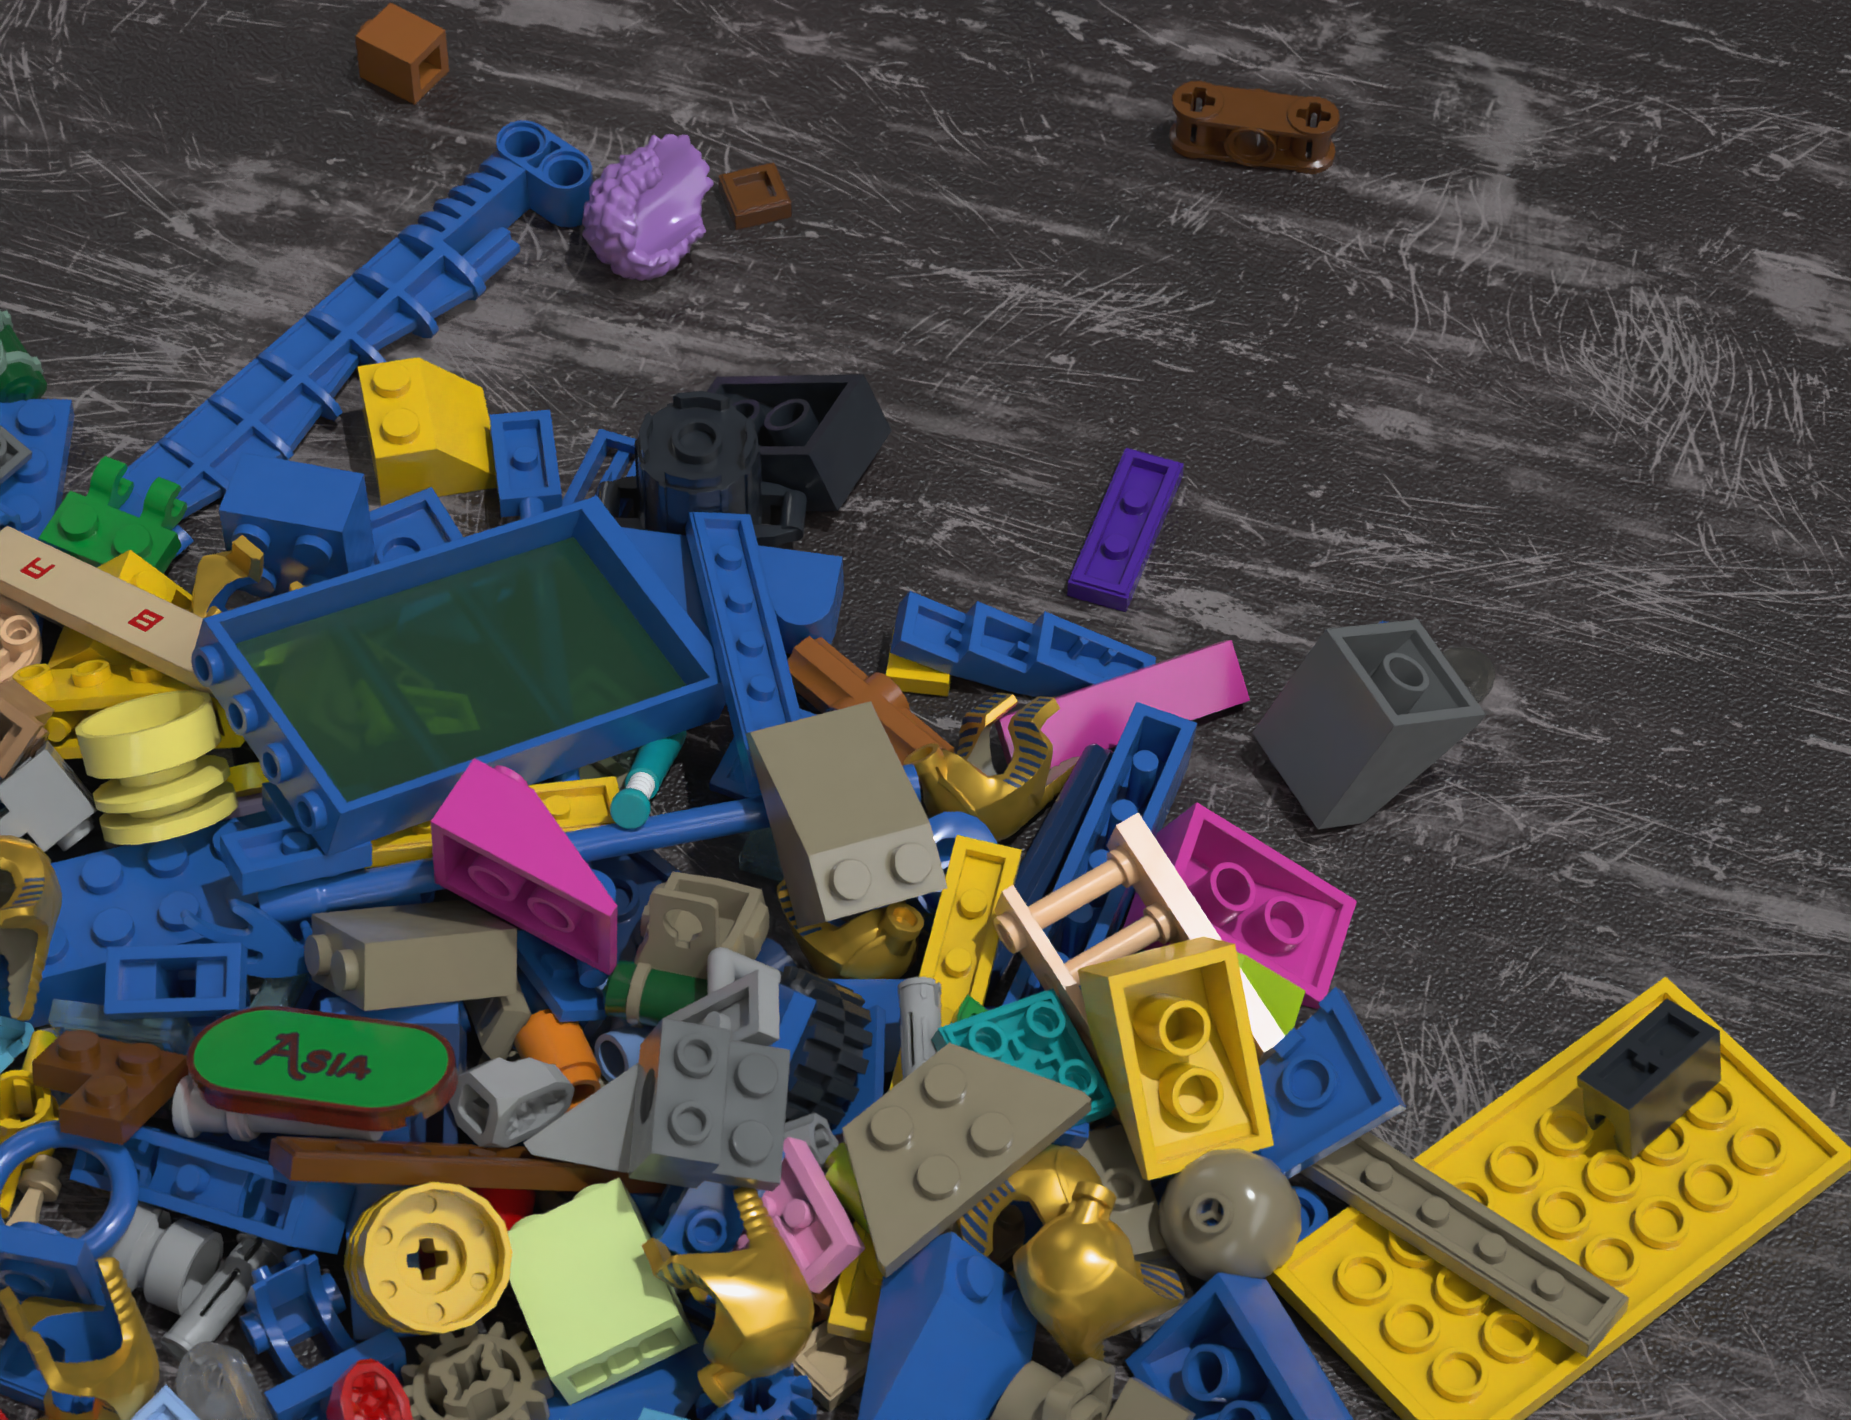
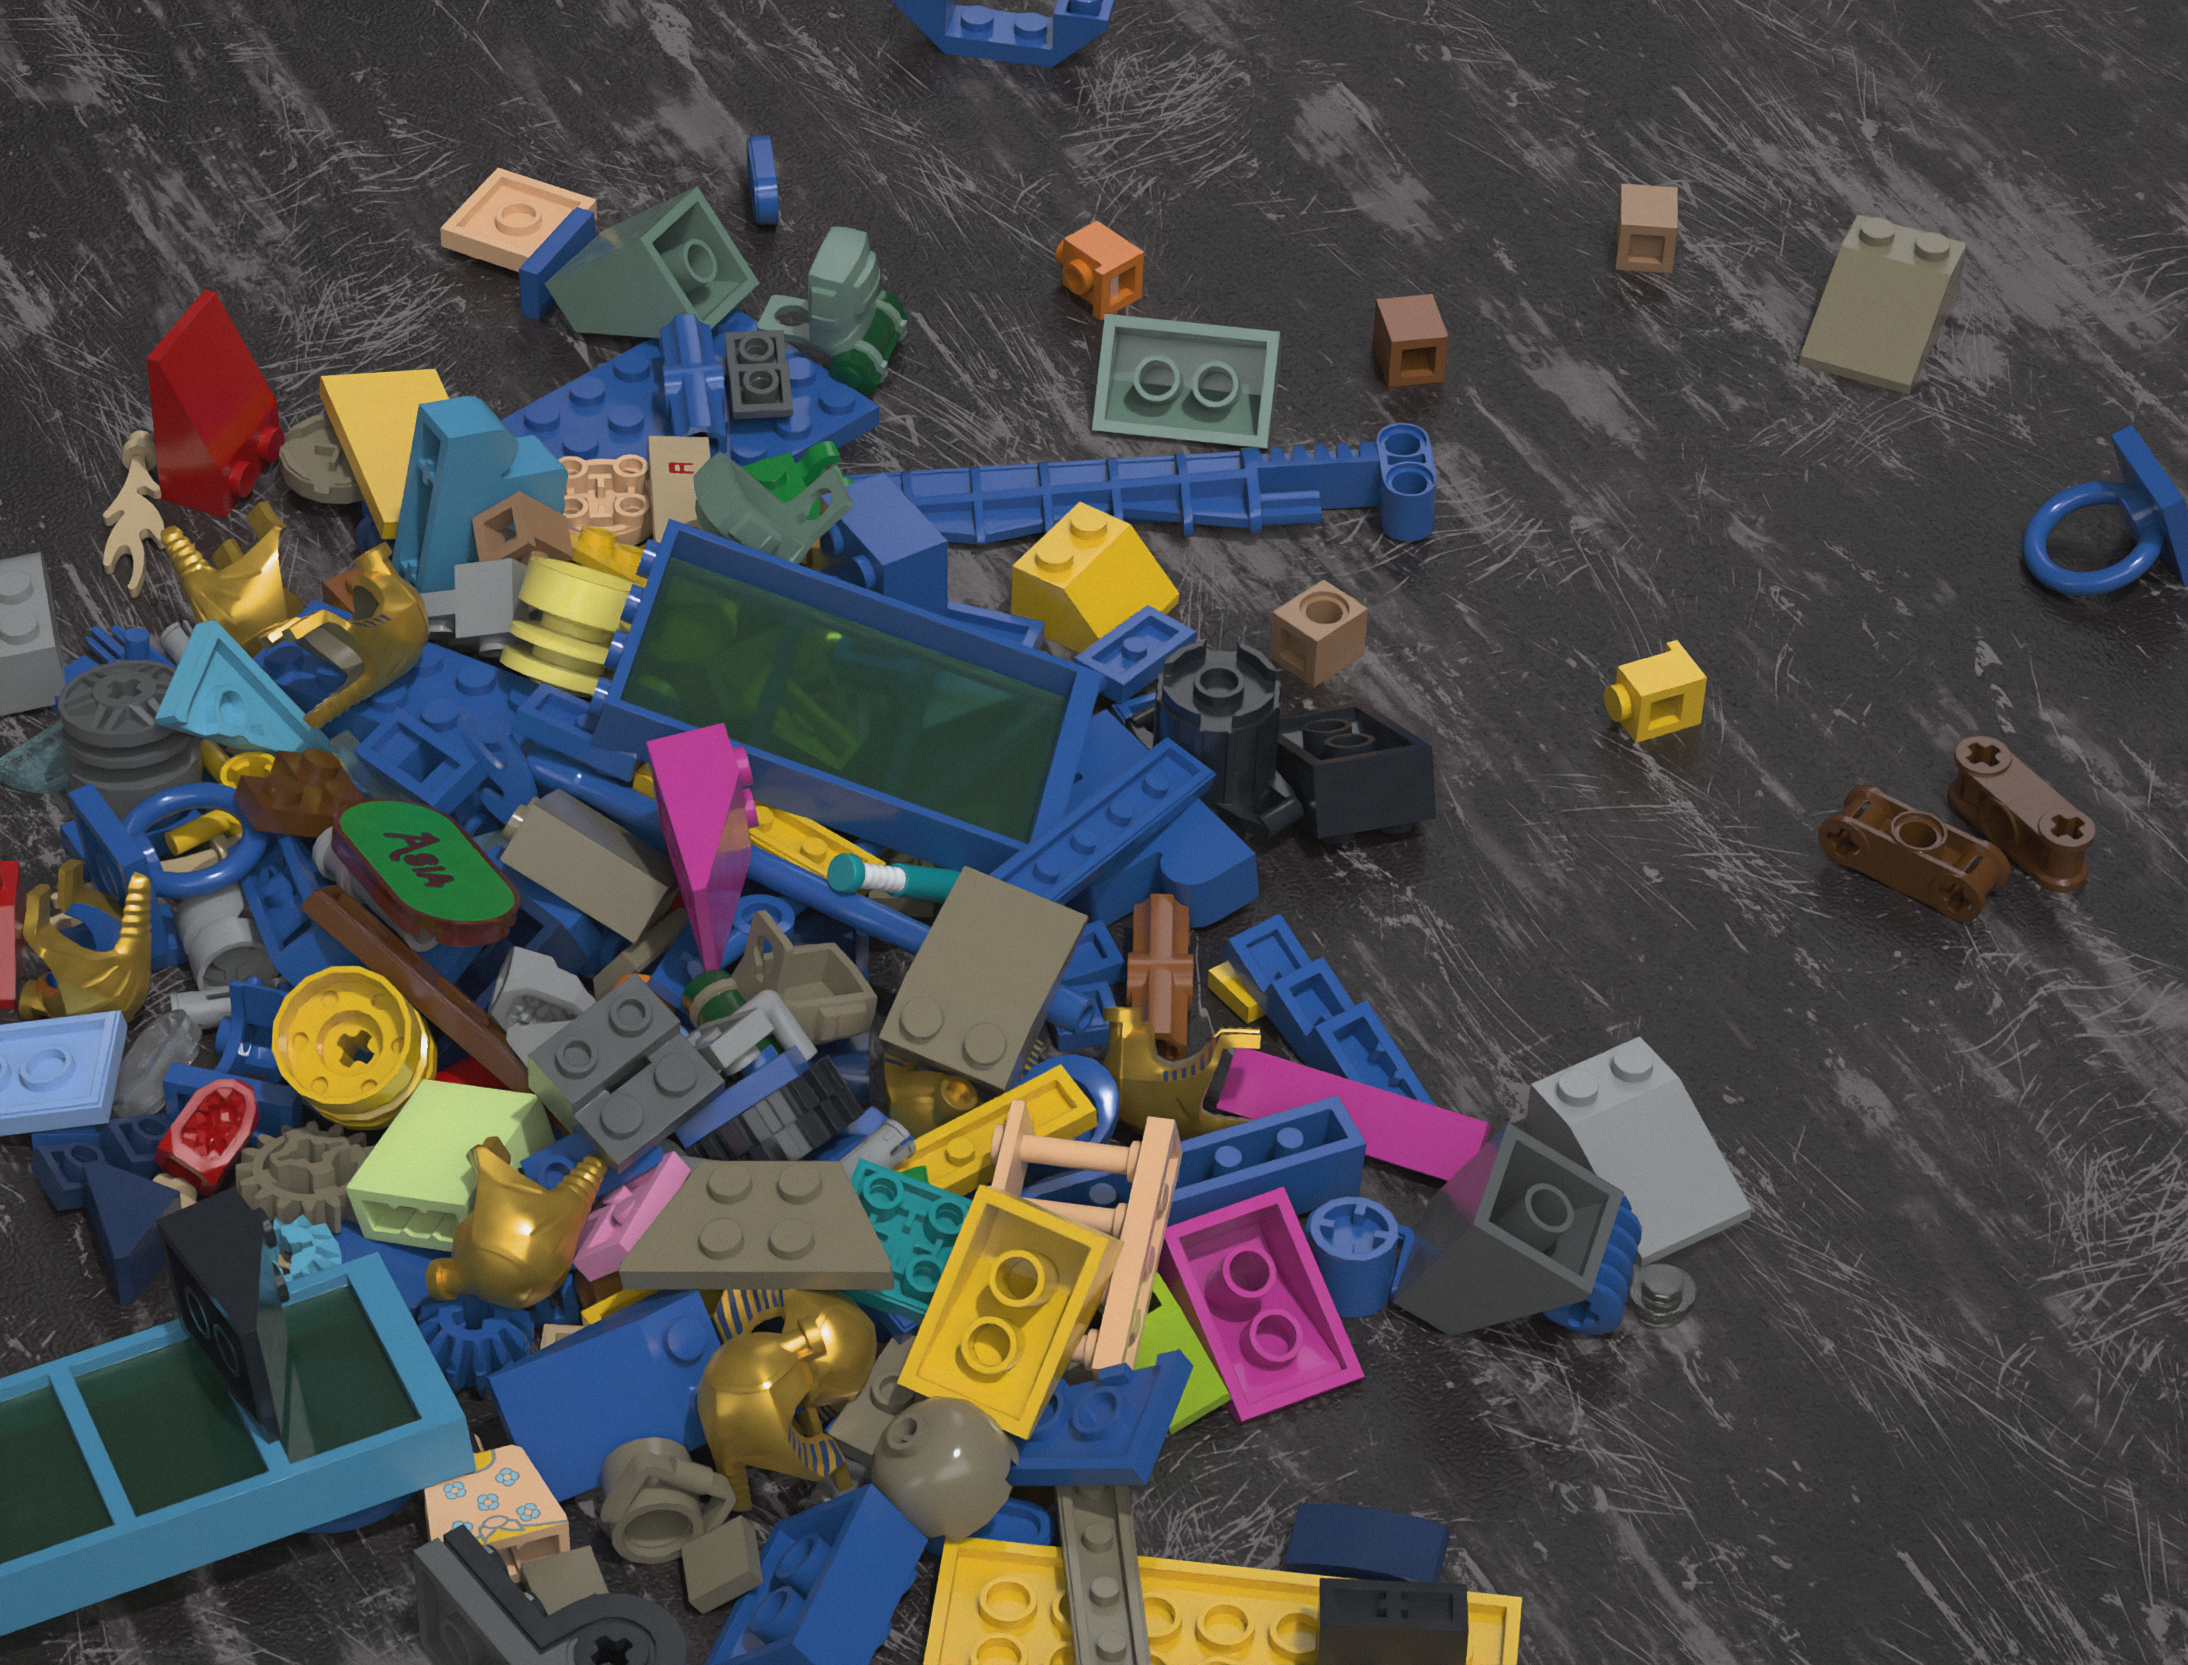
camera: 45 degrees right, 10 degrees down
medium lavender piece [582,134,713,281] -> none
reddish brown tile [718,162,792,230] -> none
dark purple tile [1067,448,1184,612] -> none
none -> sand green piece [693,451,853,628]
none -> orange brick [1055,221,1144,321]
none -> sand green slope [1092,314,1283,450]
none -> medium nougat brick [1269,579,1368,688]
none -> dark blue slope [1284,1503,1450,1583]
none -> blue piece [1304,1196,1415,1318]
none -> light grey slope [1525,1036,1752,1267]
none -> yellow brick [1604,640,1707,743]
none -> reddish brown piece [1818,785,2010,922]

